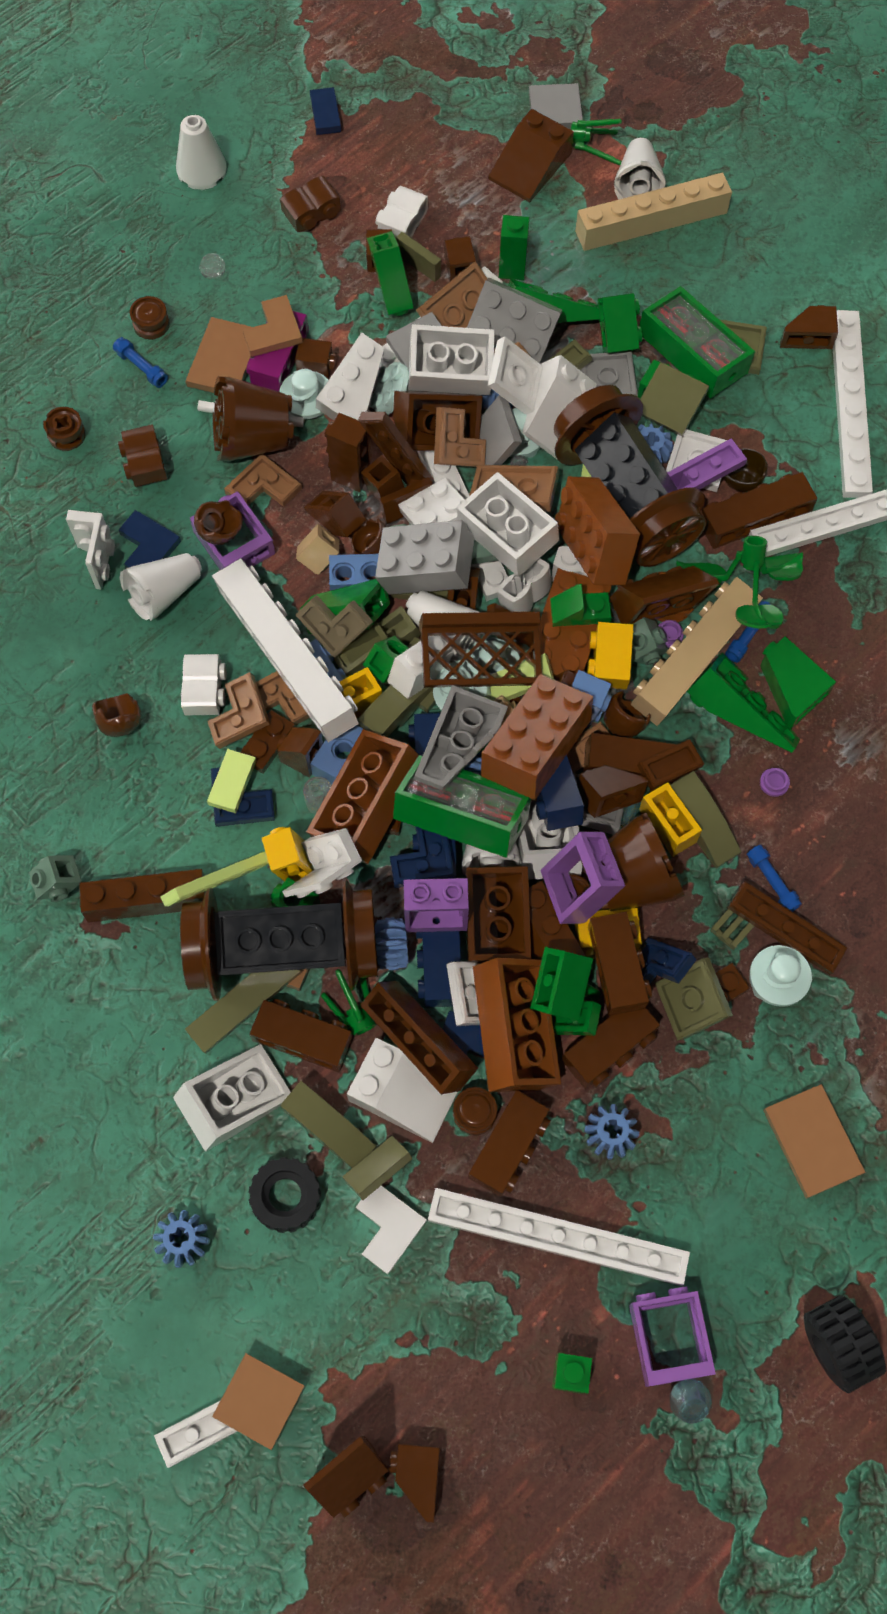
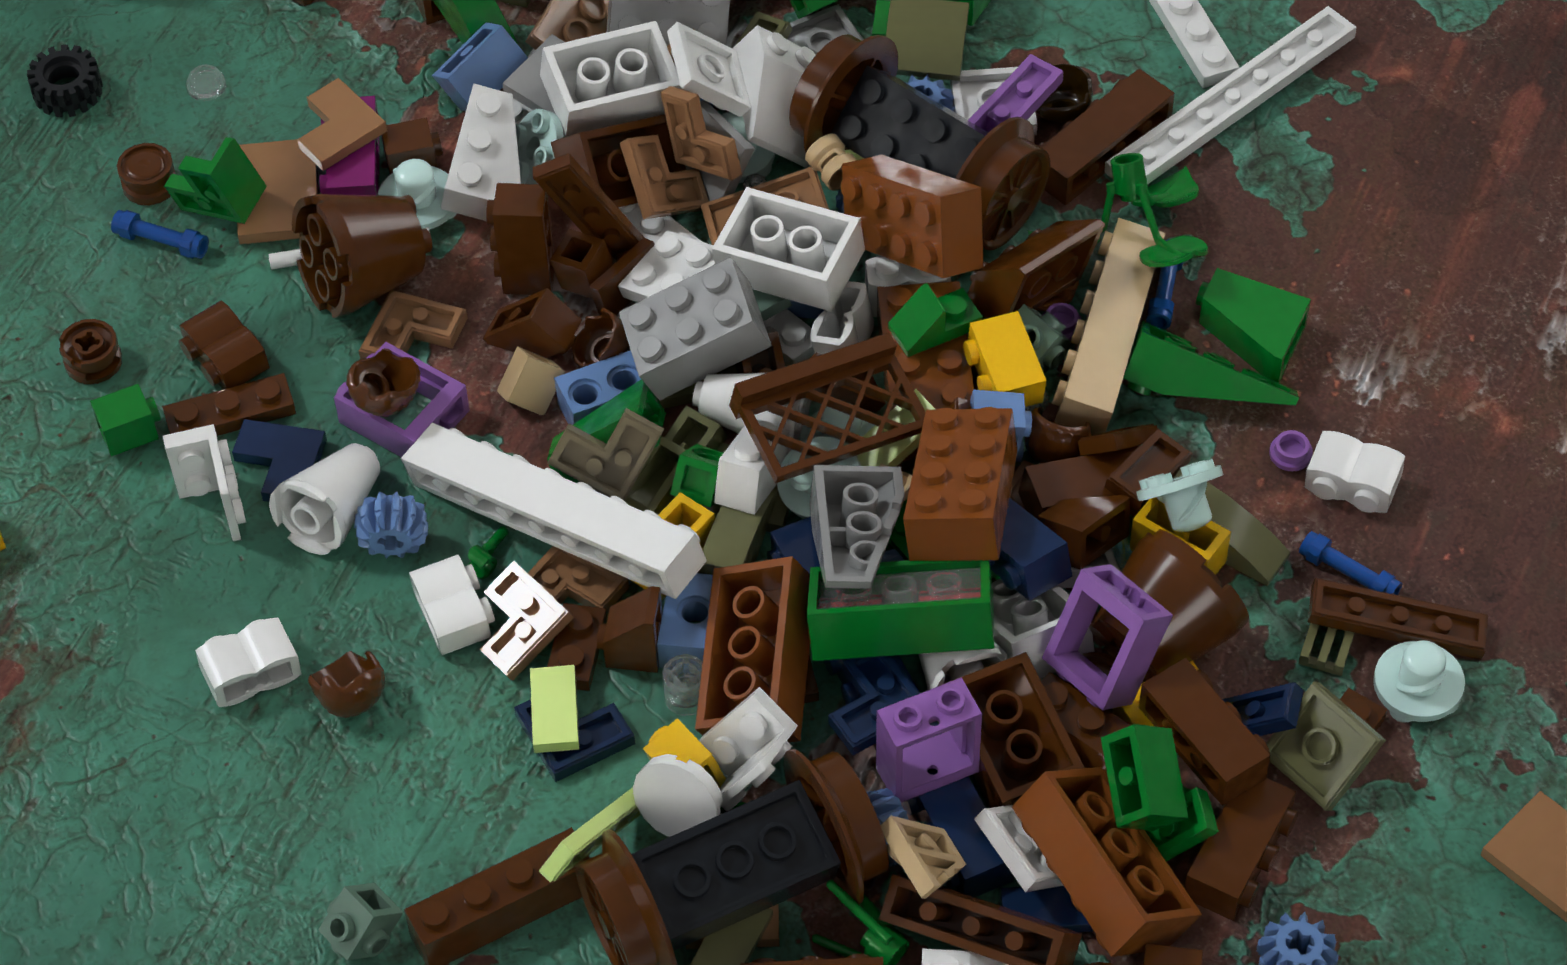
camera: 20 degrees left, 15 degrees down
none -> black tyre [27,44,103,117]
none -> green brick [90,384,161,457]
none -> reddish brown plate [162,373,296,436]
none -> green panel [164,137,267,224]
none -> white brick [195,618,302,707]
none -> medium blue gear [354,491,428,559]
none -> medium blue brick [432,22,528,111]
none -> green hand [468,526,509,579]
none -> white tile [633,754,723,837]
none -> medium nougat tile [661,86,742,181]
none -> tan wheel [805,133,857,191]
none -> tan wing [881,815,966,899]
none -> reddish brown tile [1078,423,1158,456]
none -> light aqua plate [1136,459,1224,532]
none -> white brick [1304,431,1405,513]

